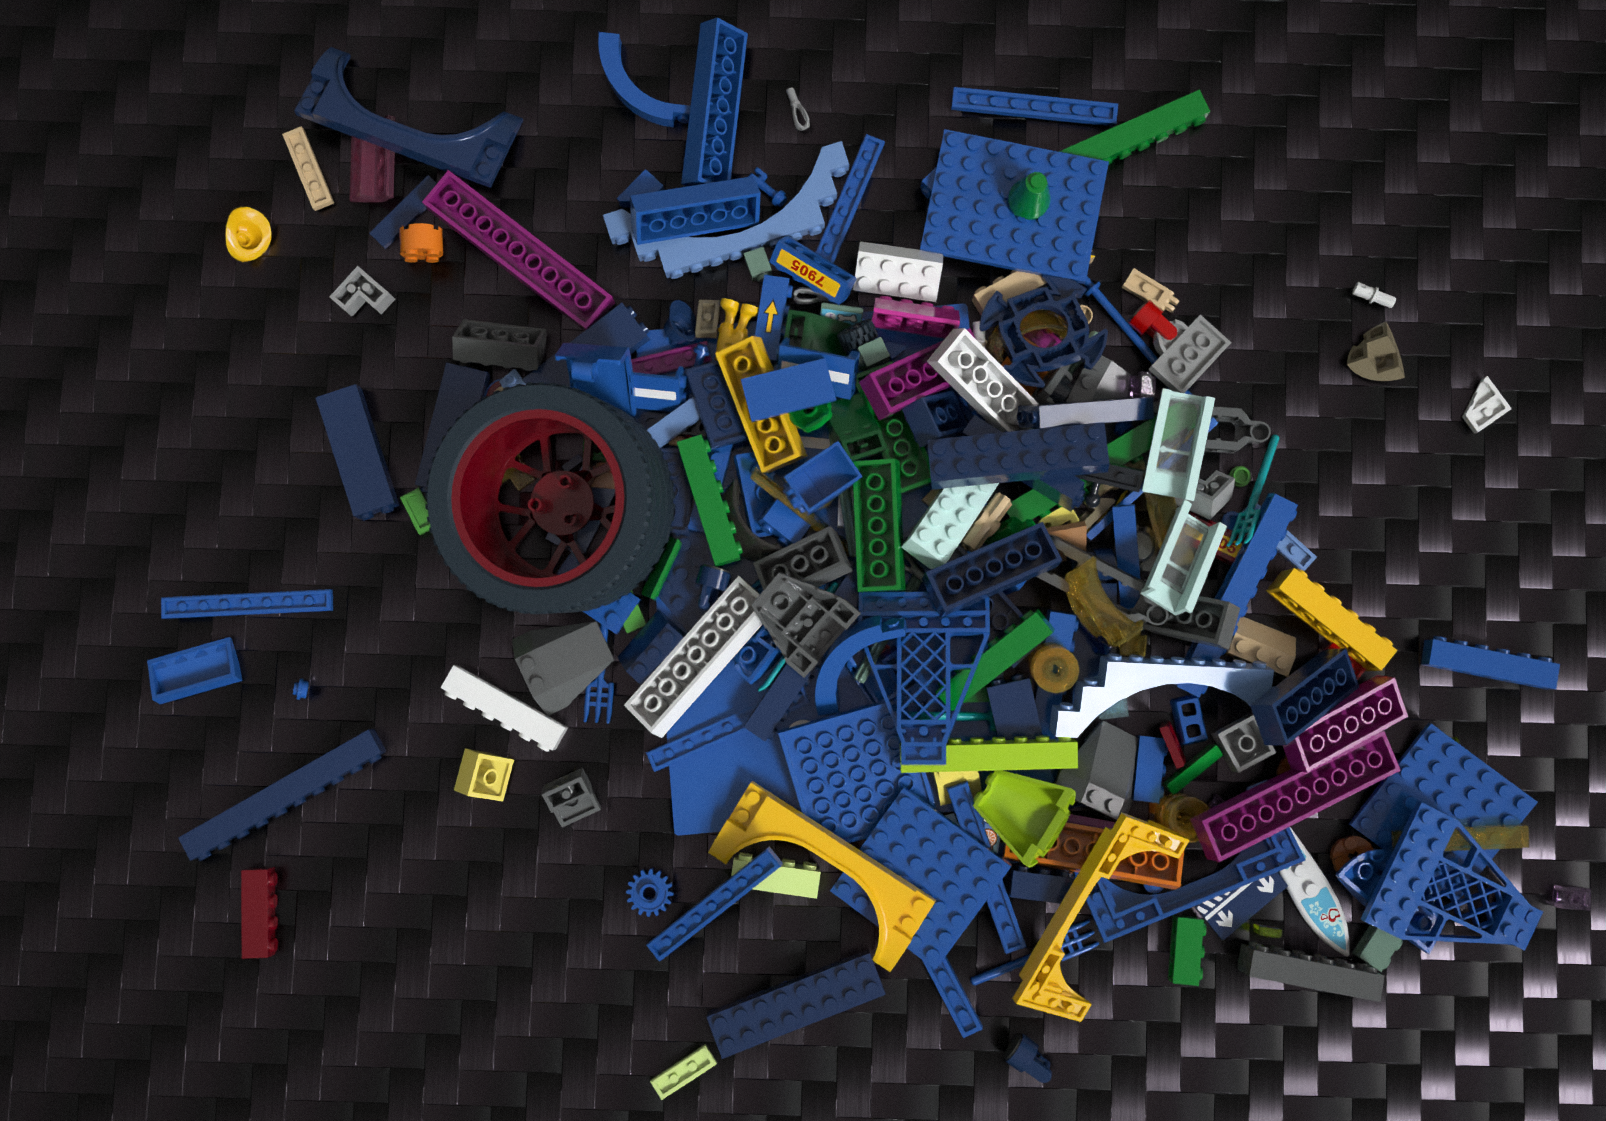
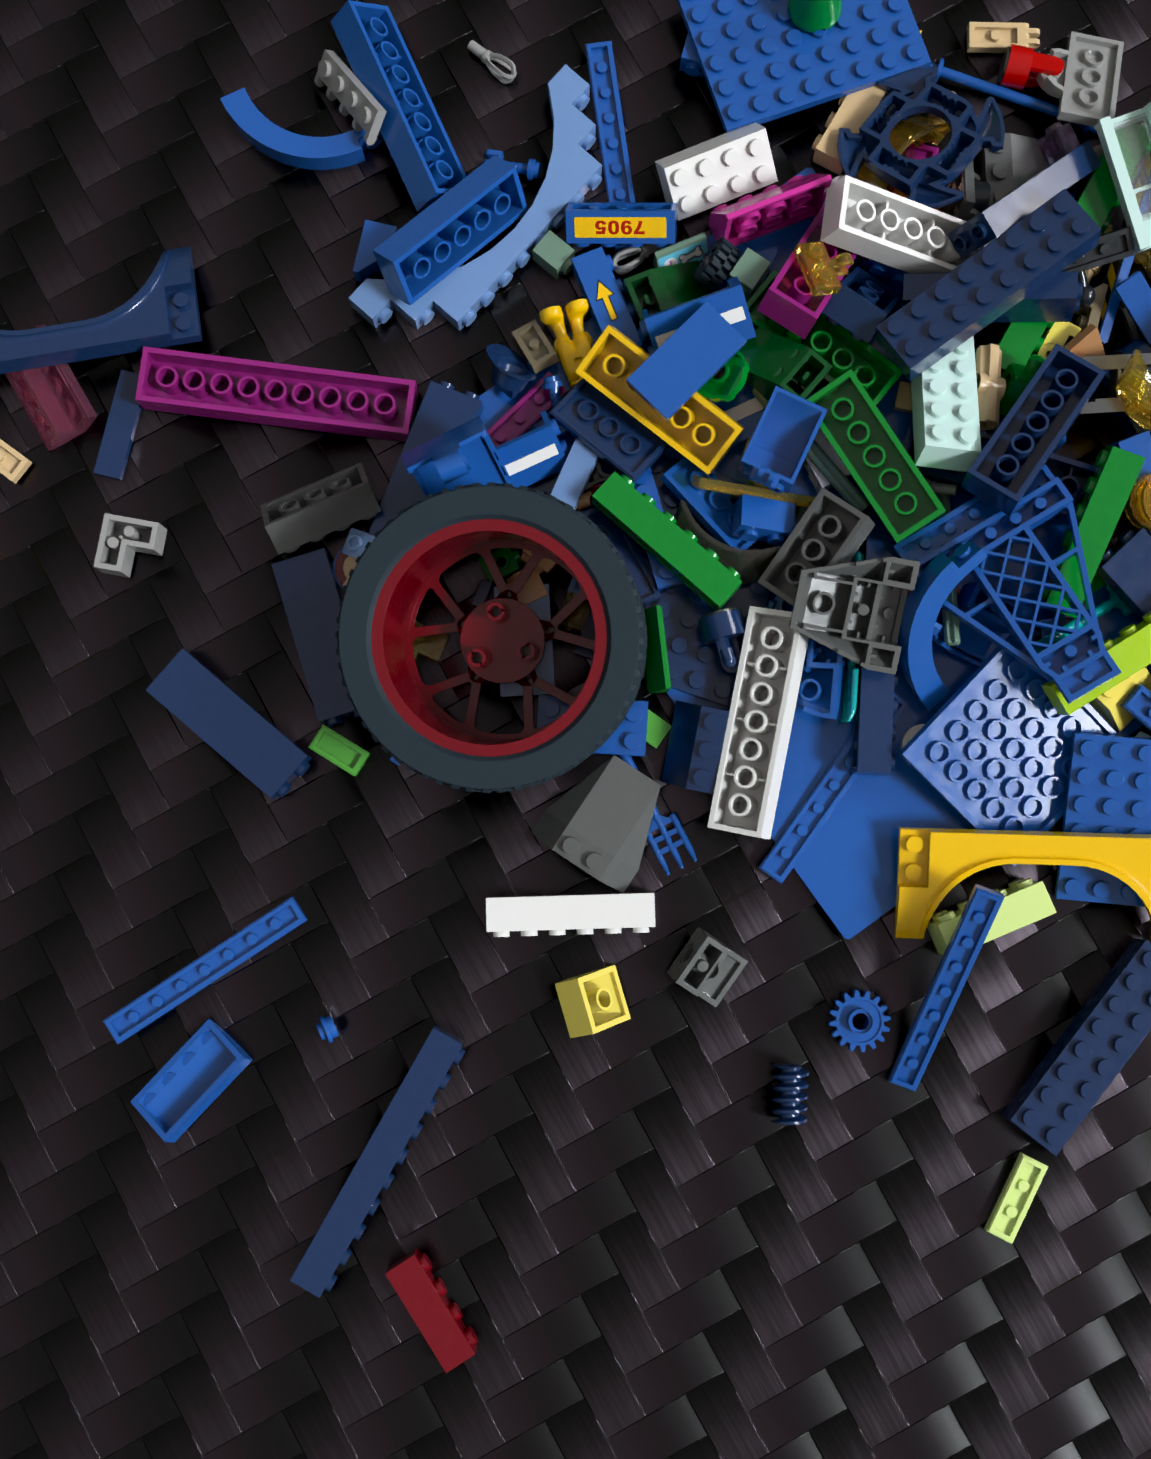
camera: 30 degrees left, 0 degrees up
orange brick [399,223,443,263] -> none
none -> light grey hinge [314,50,387,146]
none -> dark blue piece [771,1063,809,1125]
none -> clear yellow plate [794,241,854,296]

